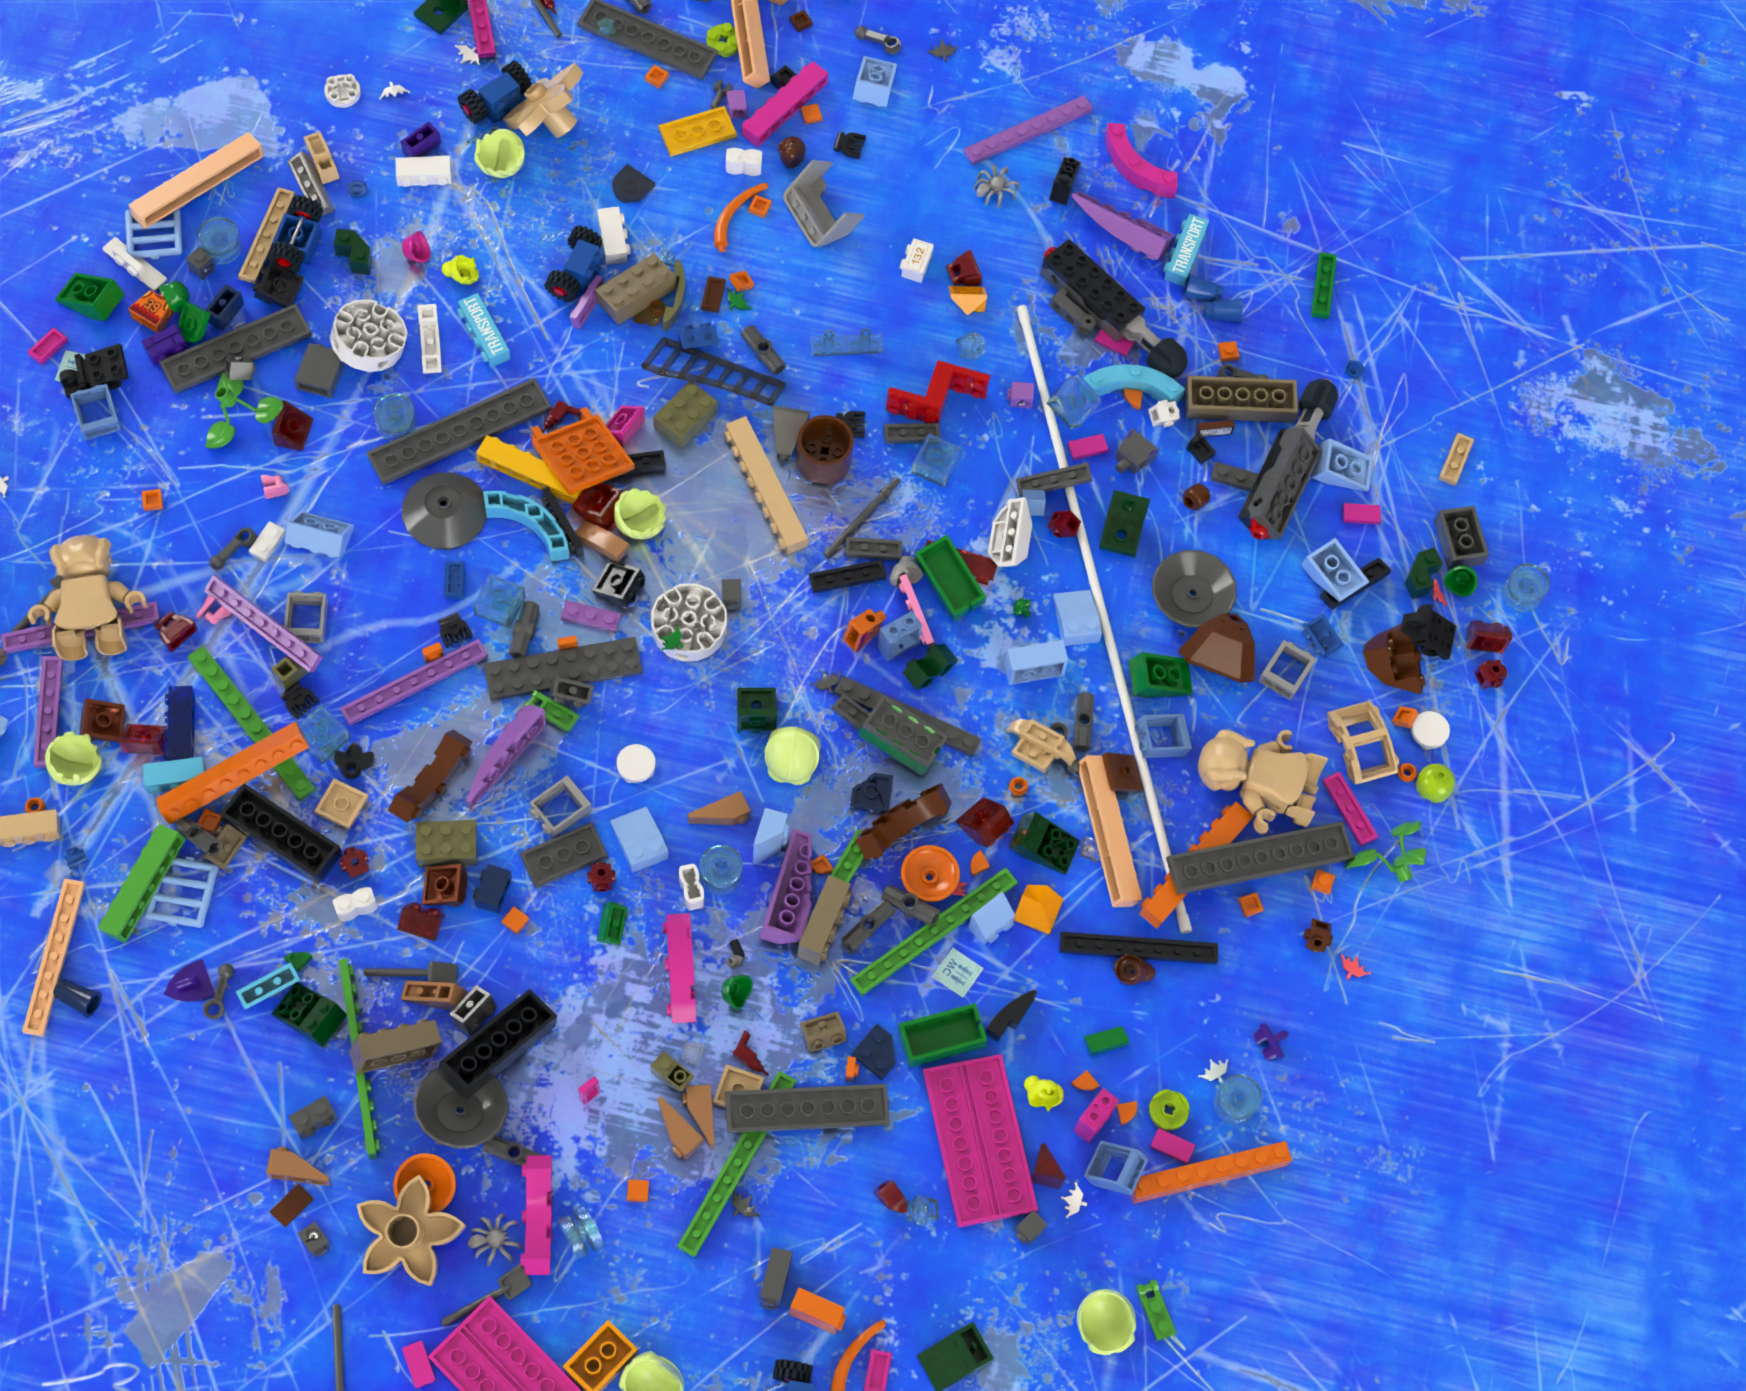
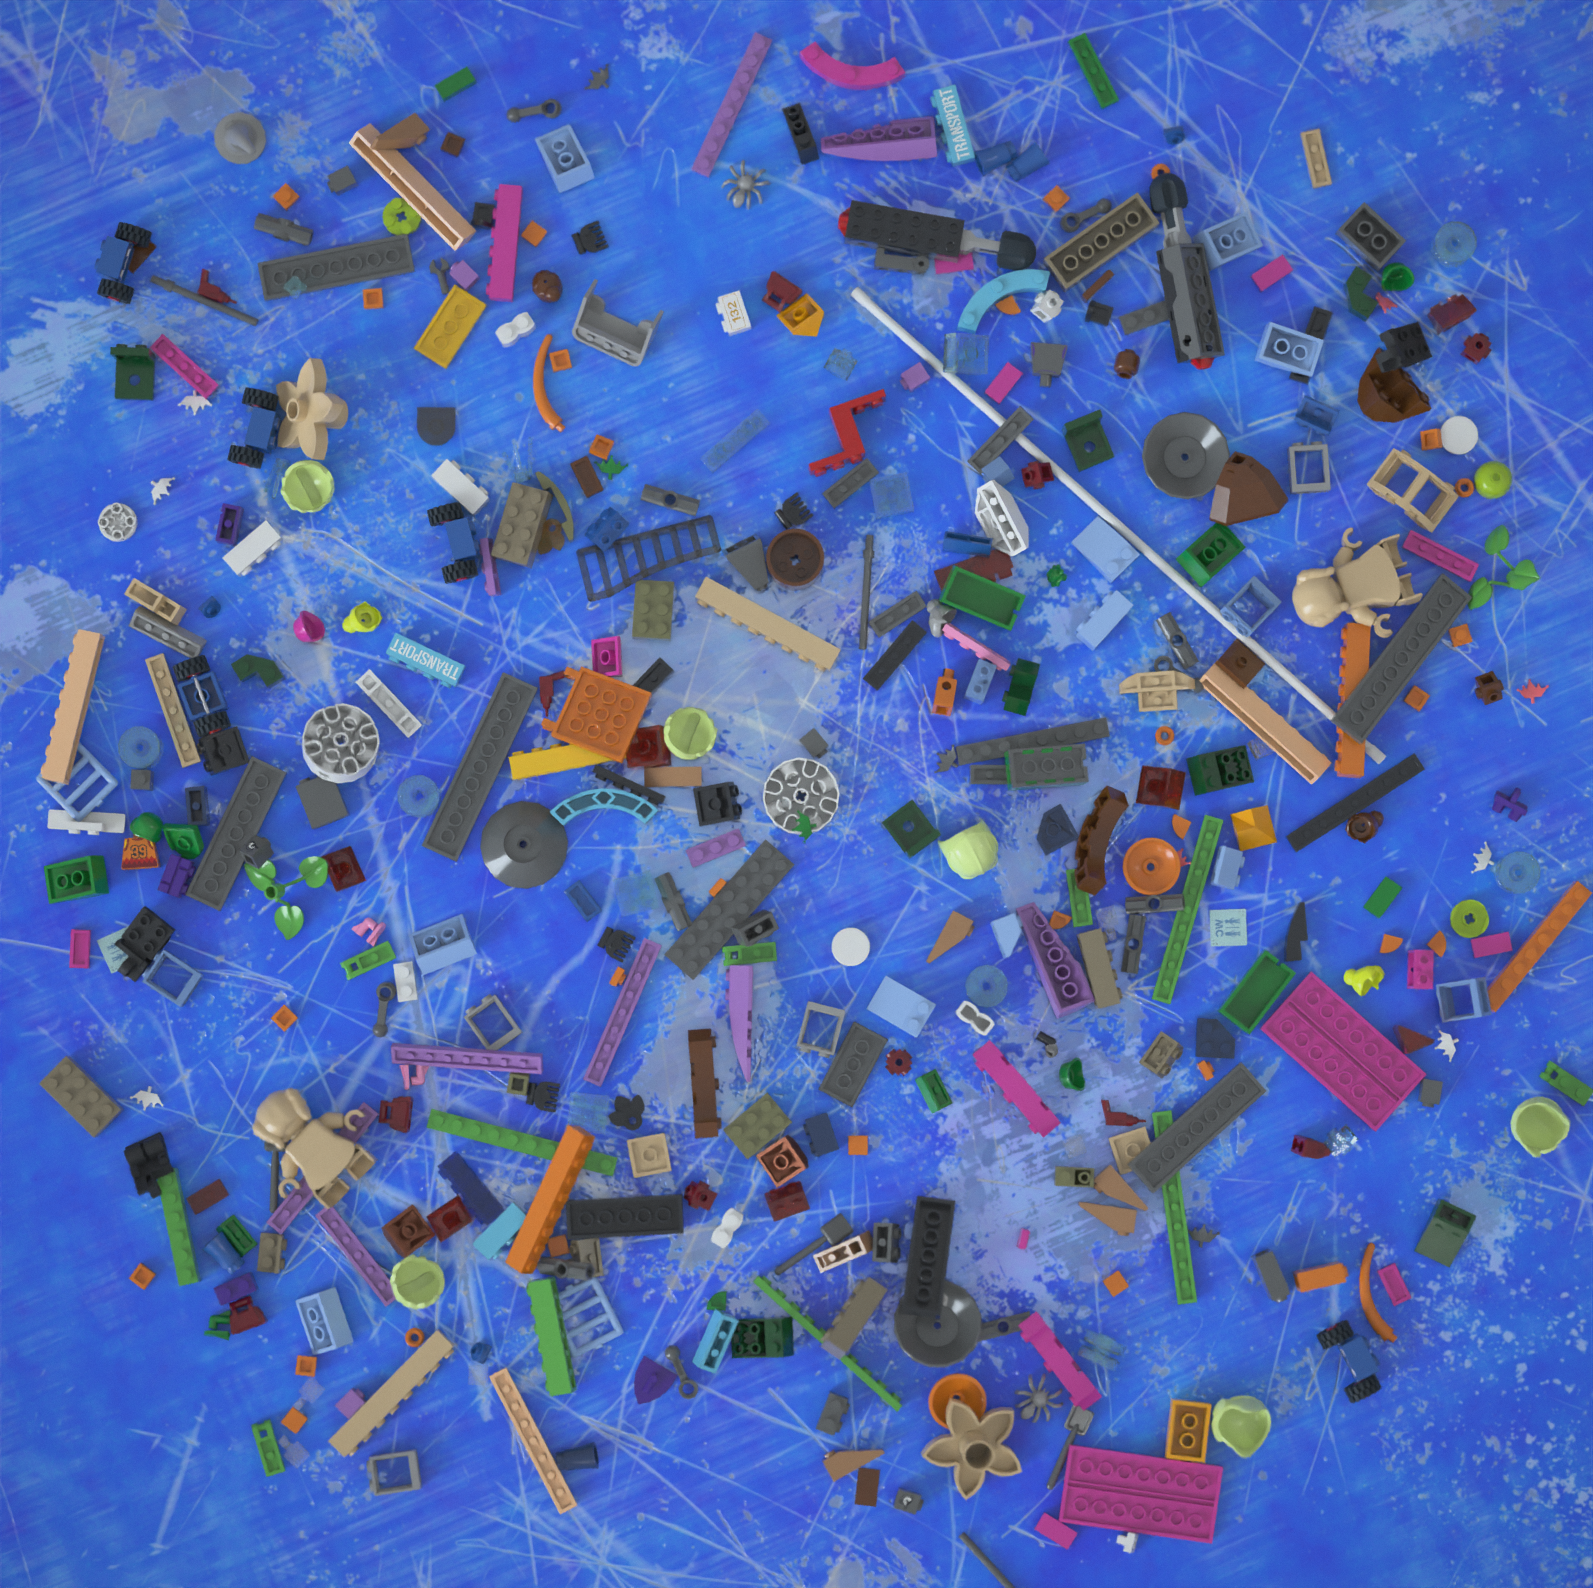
camera: 30 degrees left, 20 degrees up
none -> bright green plate [340,941,397,981]
none -> blue piece [943,531,993,558]

